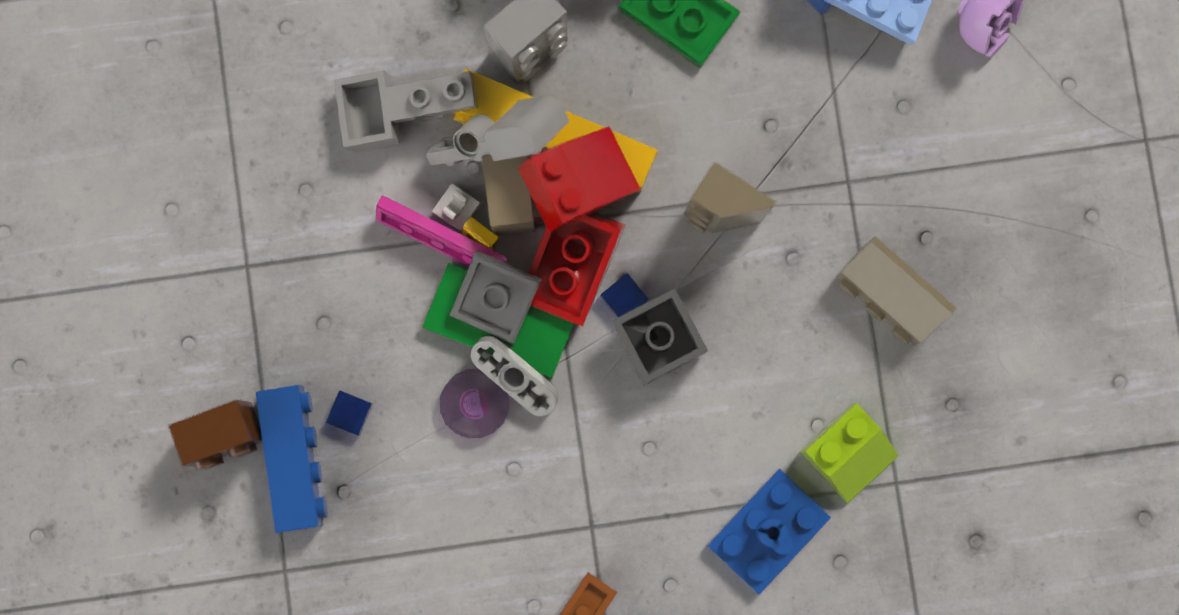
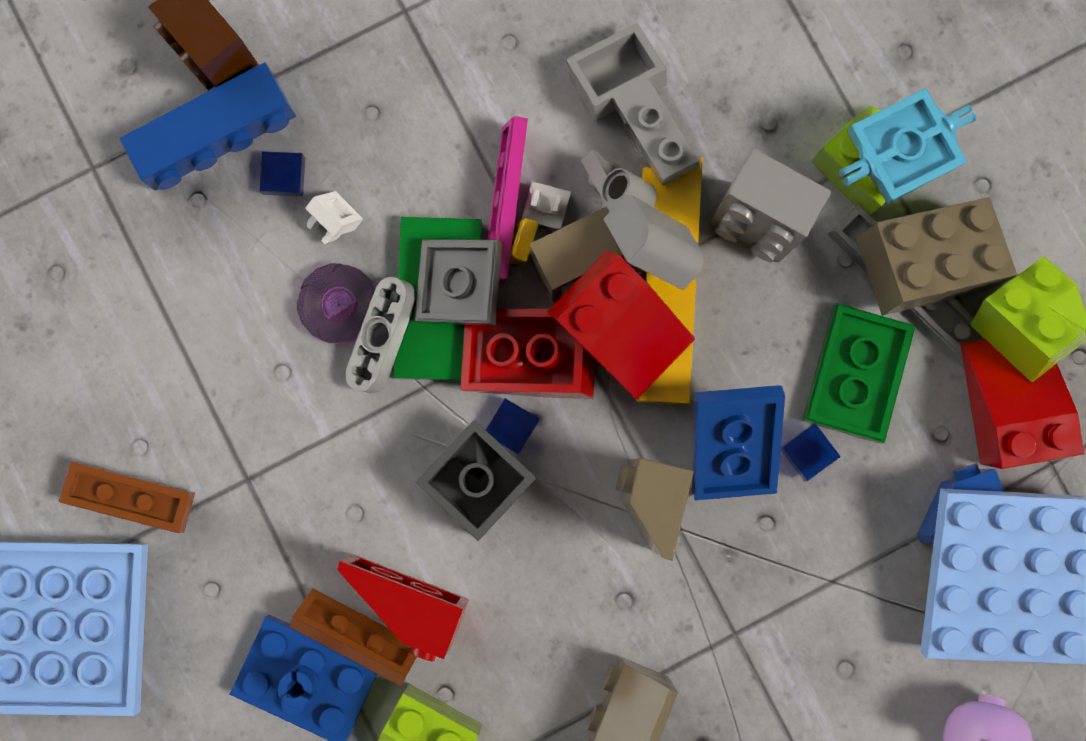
camera: 75 degrees right, 0 degrees up
none -> dark orange plate [289,588,417,686]
none -> white tile [305,191,363,244]
none -> red slope [337,555,469,662]
none -> blue plate [692,385,785,501]
none -> clear blue plate [781,423,841,481]

